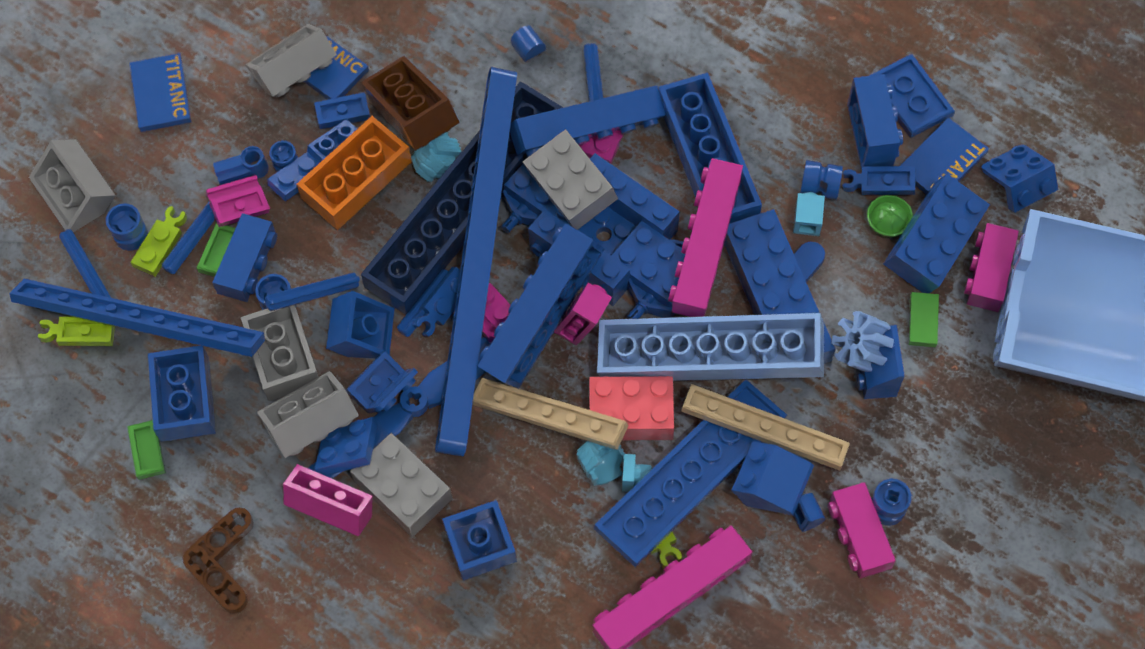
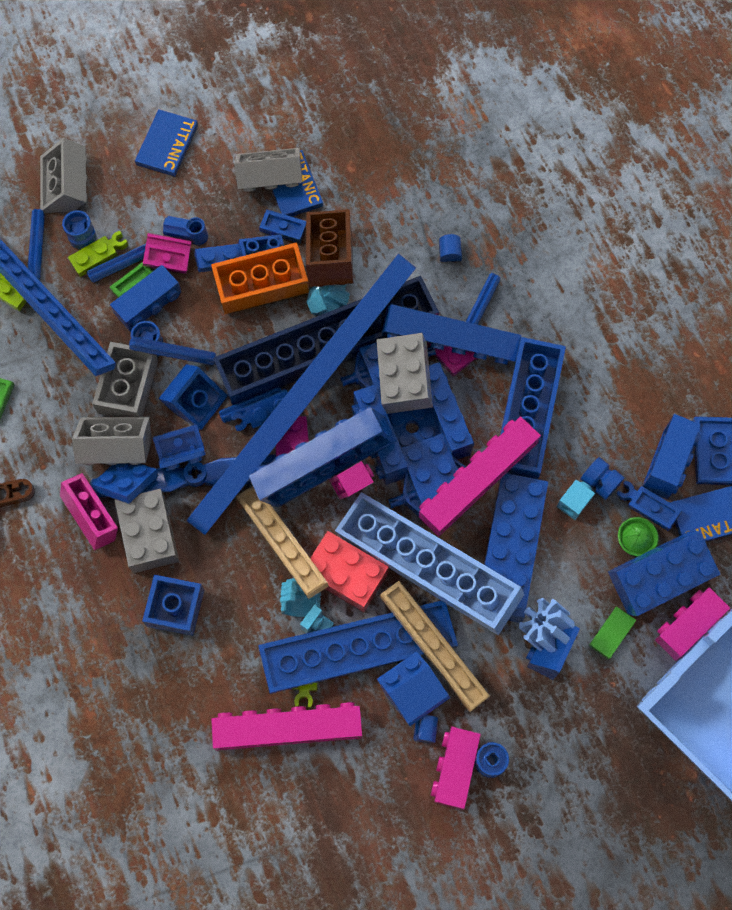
camera: 30 degrees right, 5 degrees up
blue brick [148,345,216,442] -> none
blue wheel [269,141,298,172] -> none
blue tile [794,242,825,283] -> none

